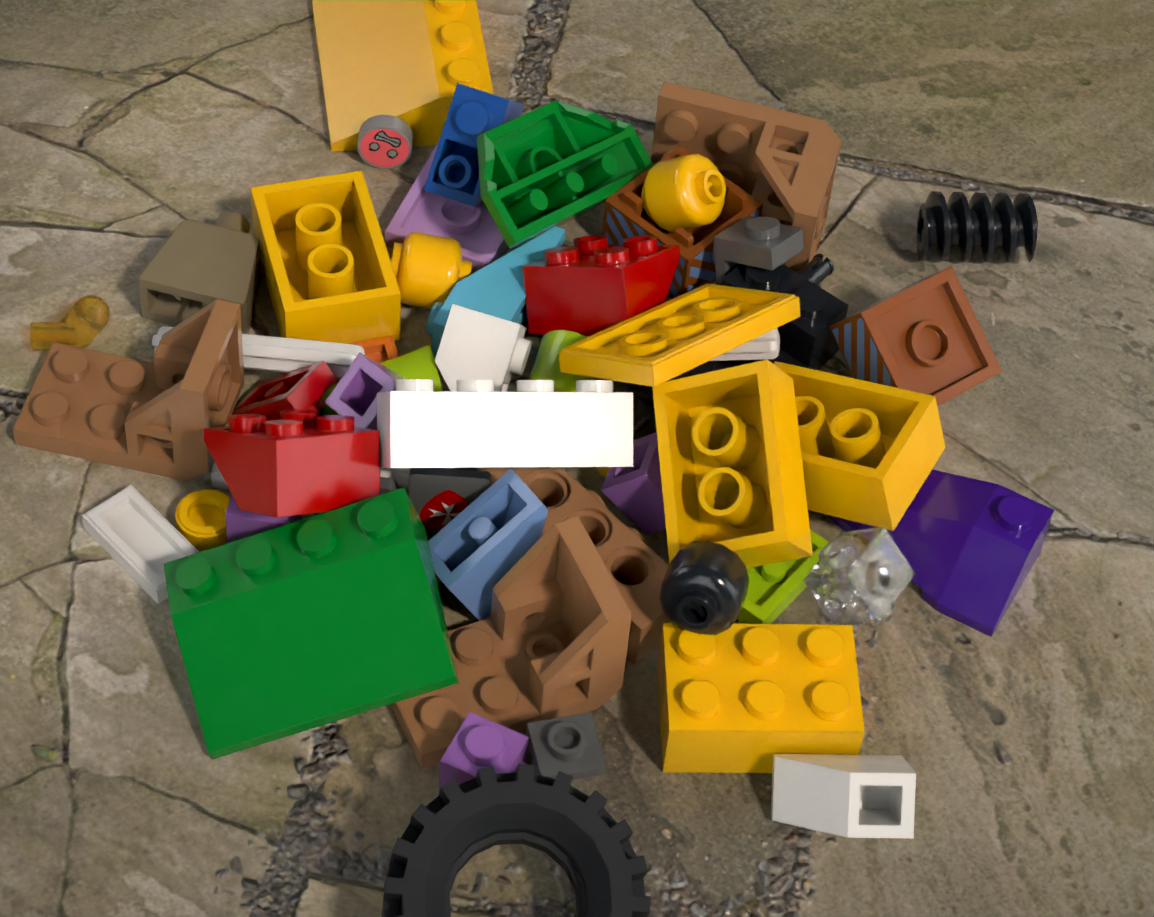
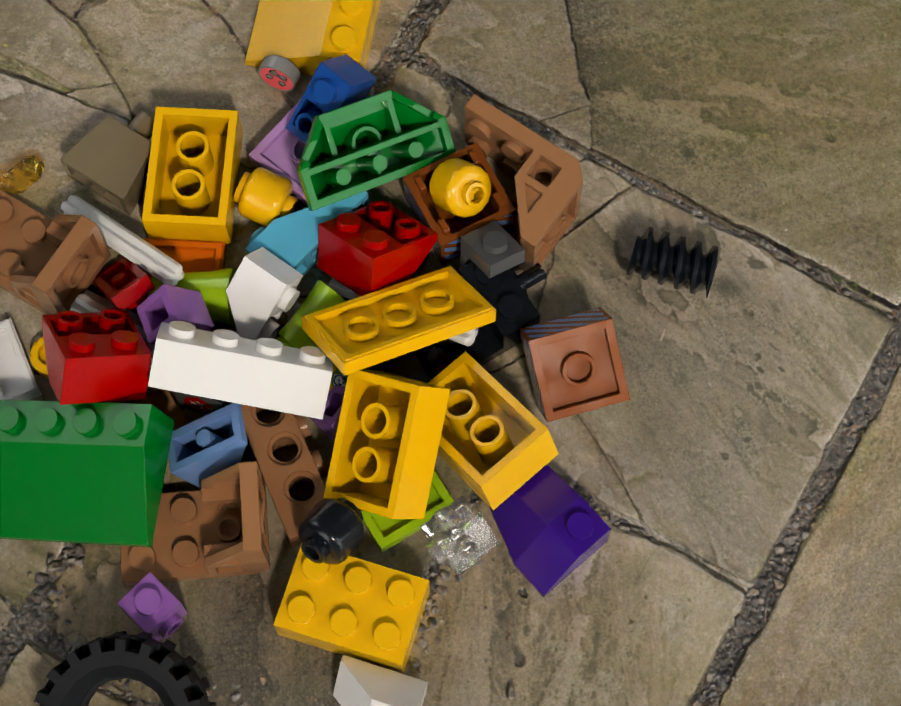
camera: 25 degrees right, 20 degrees up
dark grey bracket [526,712,605,780] -> none

